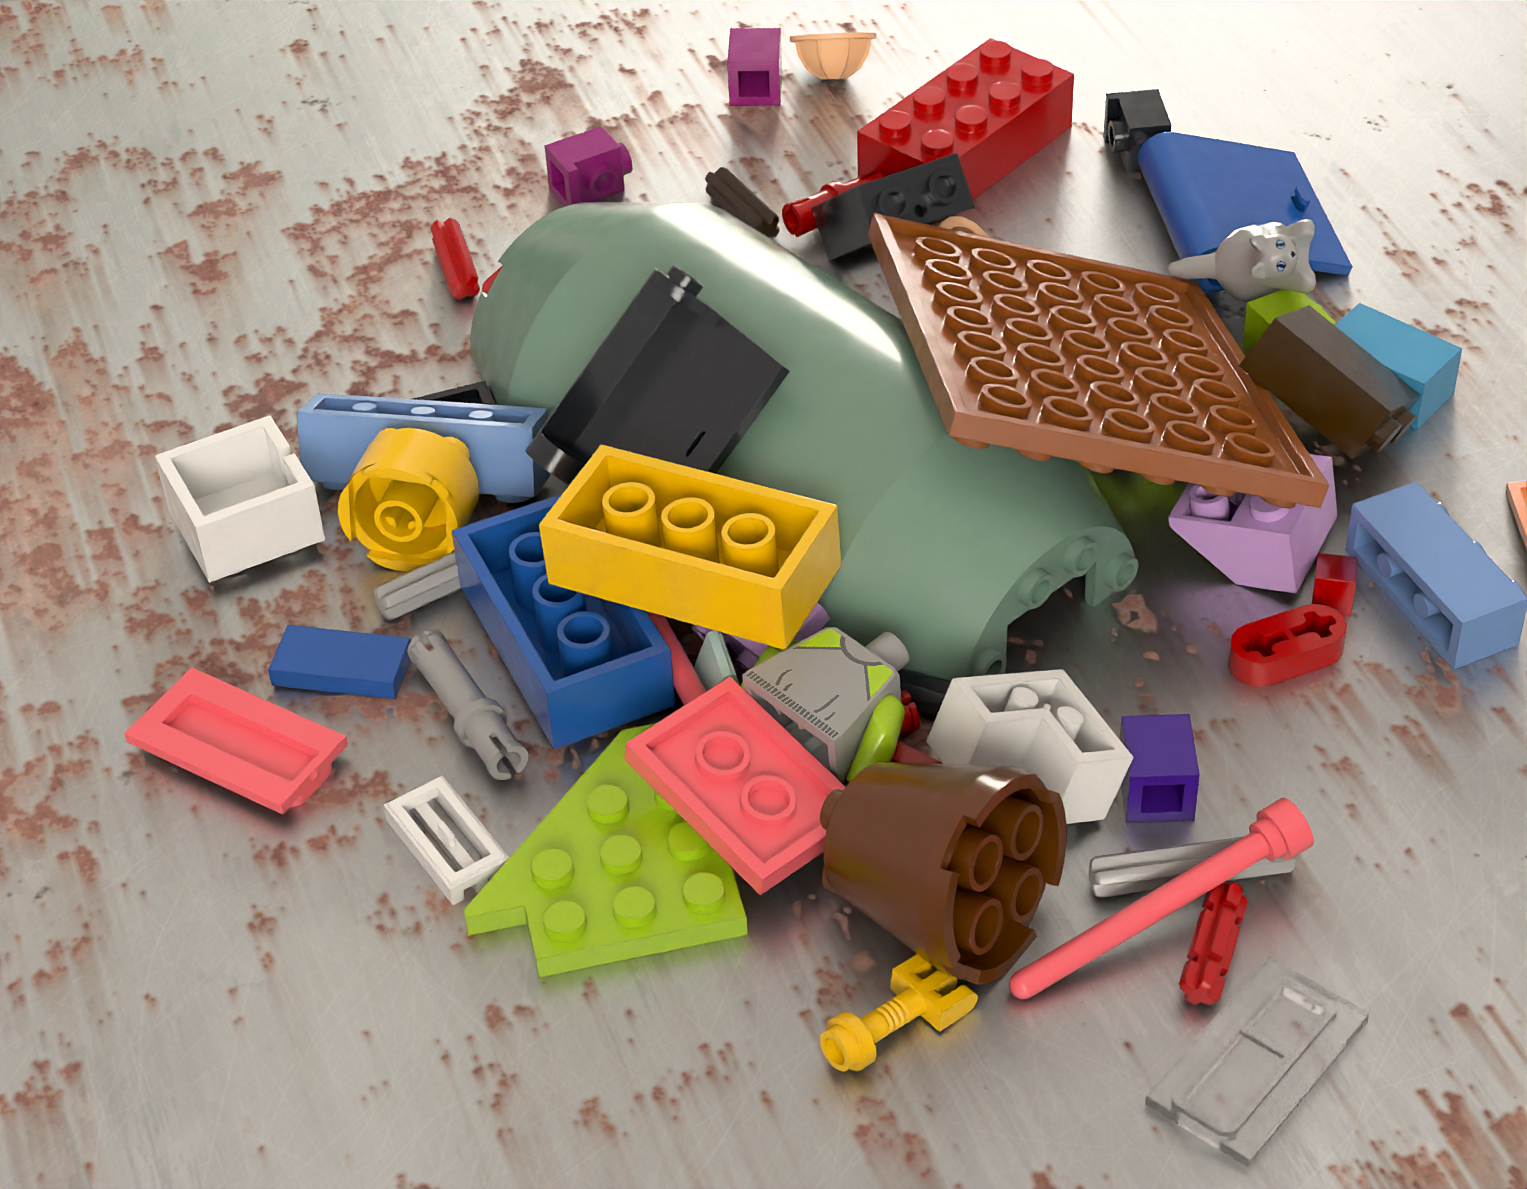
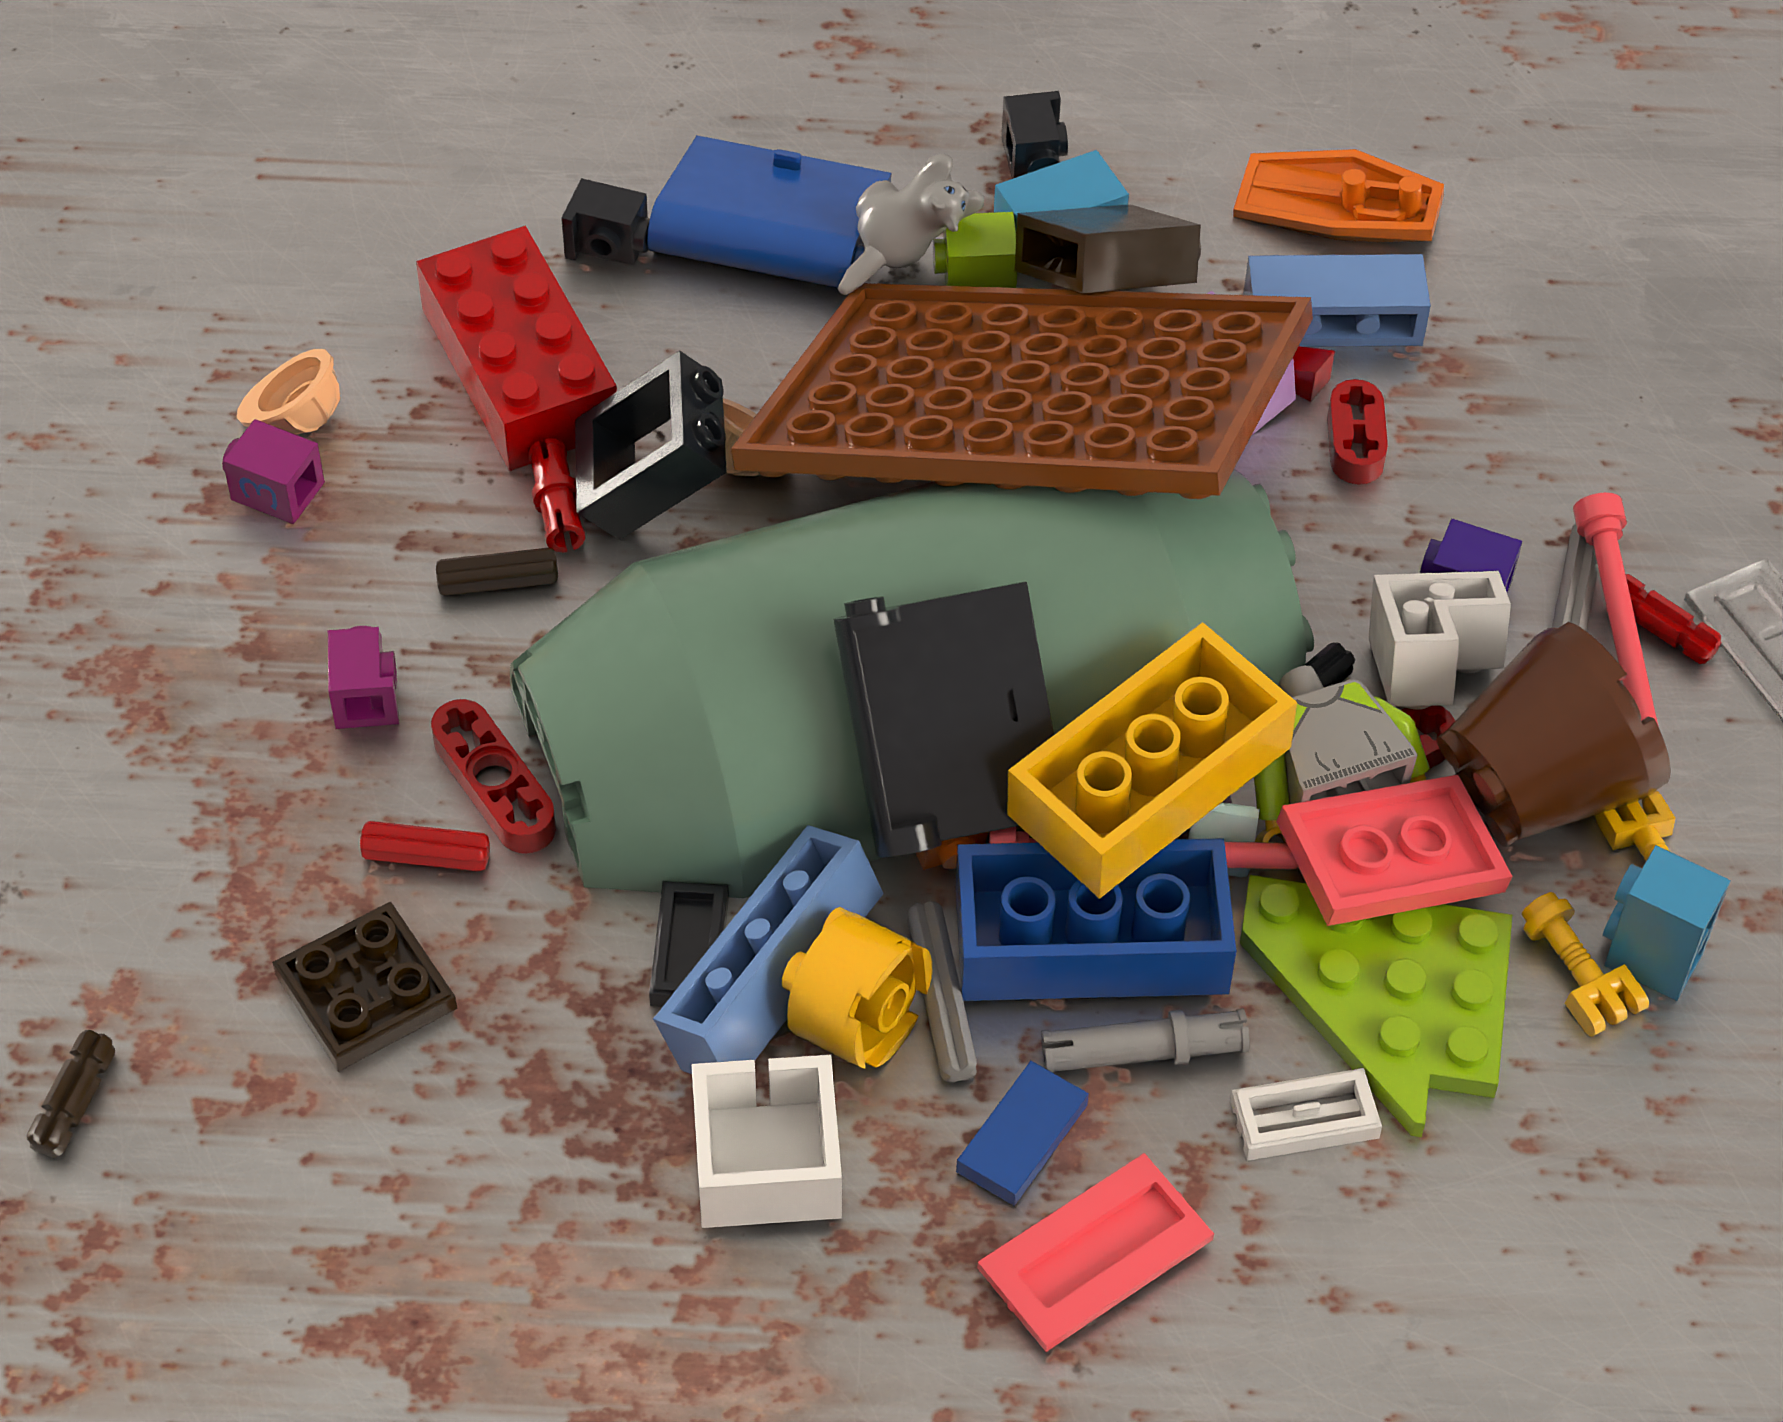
camera: 70 degrees left, 10 degrees up
none -> dark brown axle [27,1030,115,1158]
none -> dark brown tile [272,901,457,1072]
none -> black brick [1001,91,1068,179]
none -> yellow hinge [1521,892,1649,1037]
none -> dark azure brick [1602,845,1731,1001]

